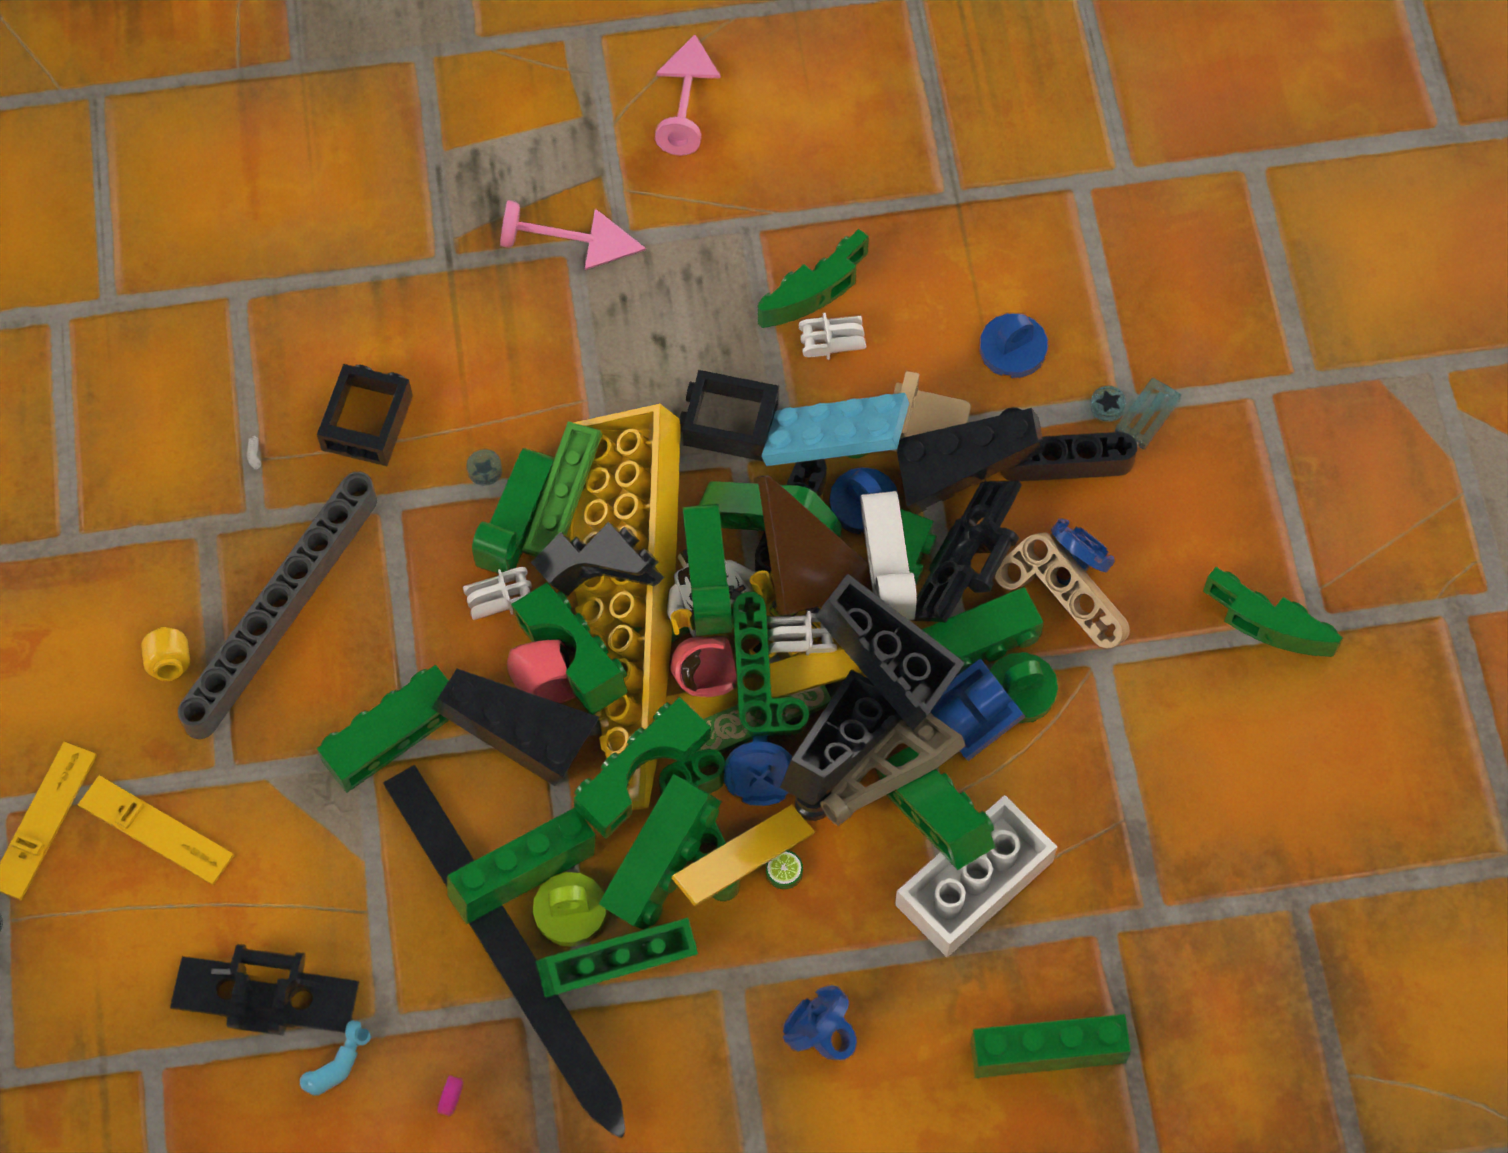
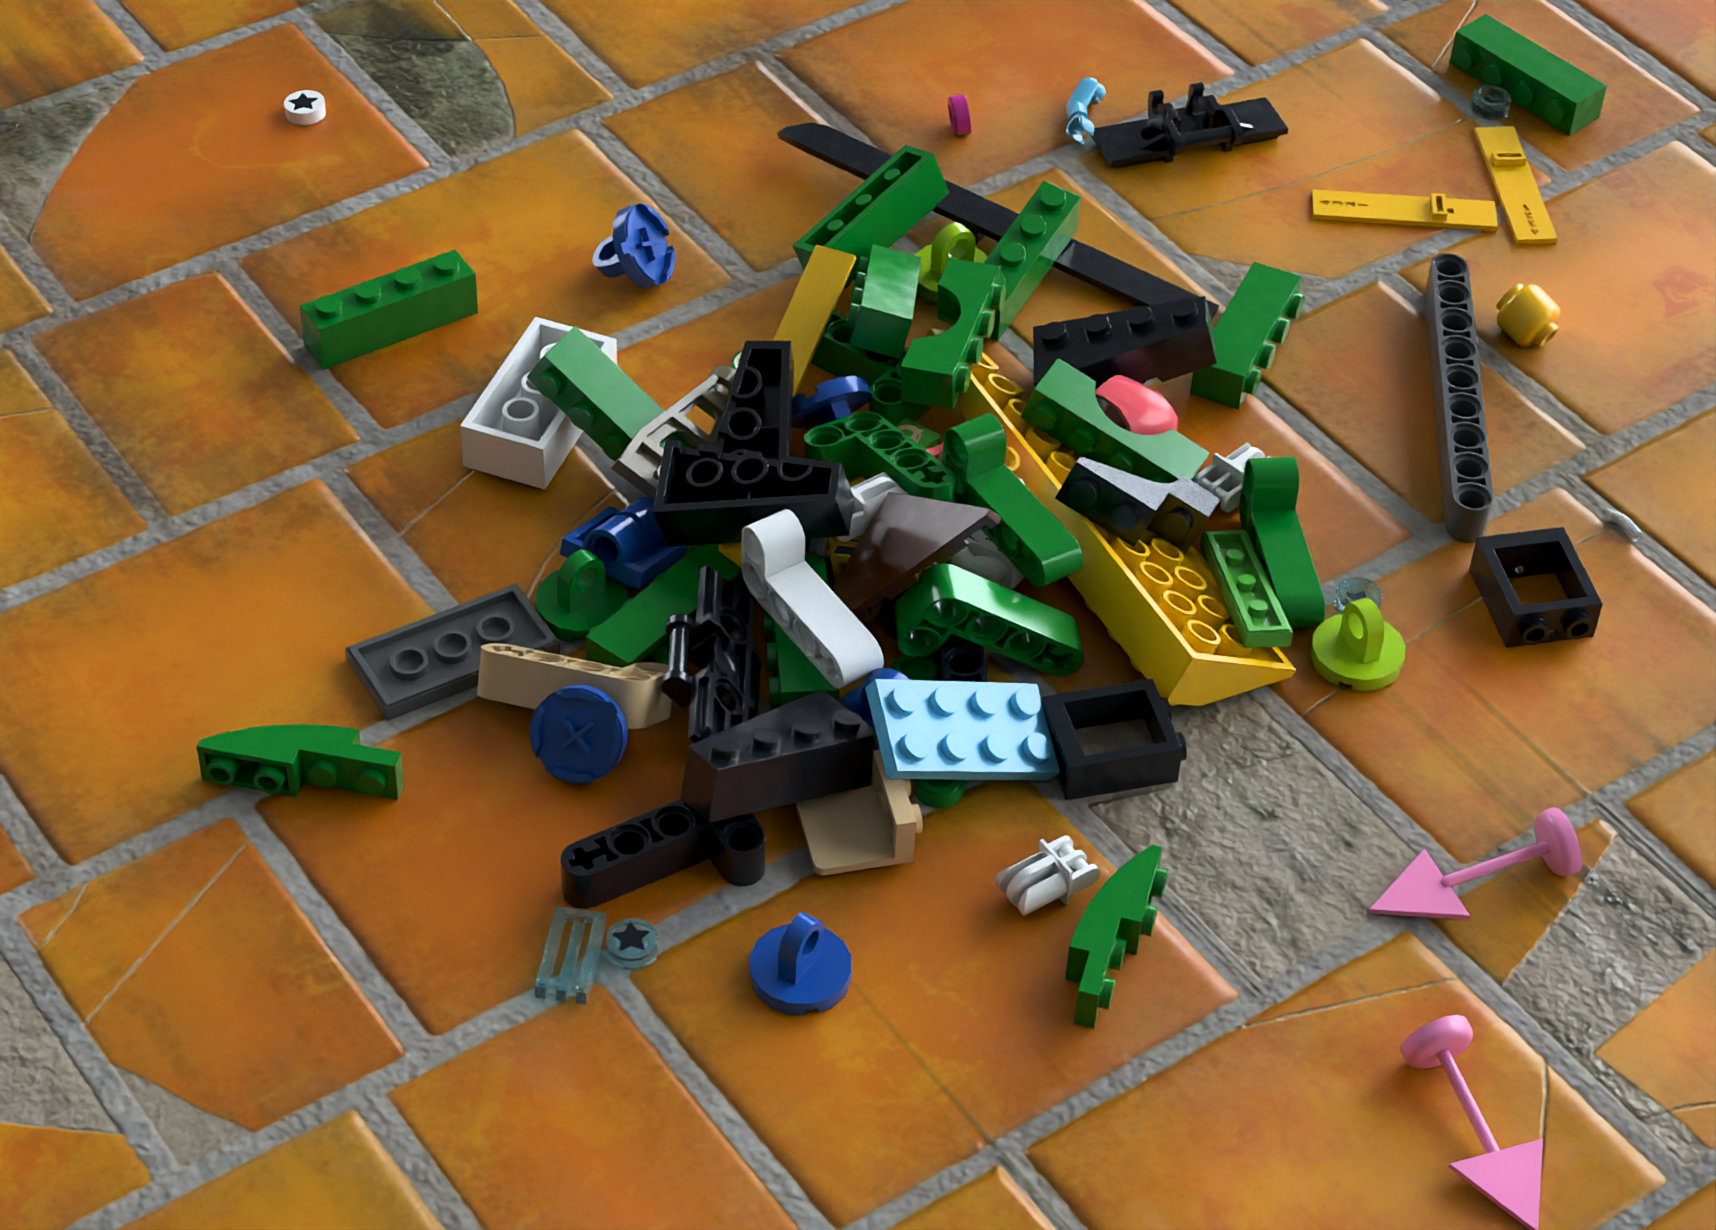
camera: 150 degrees right, 20 degrees down
none -> dark grey tile [345,584,560,721]
none -> lime tile [1310,598,1406,692]

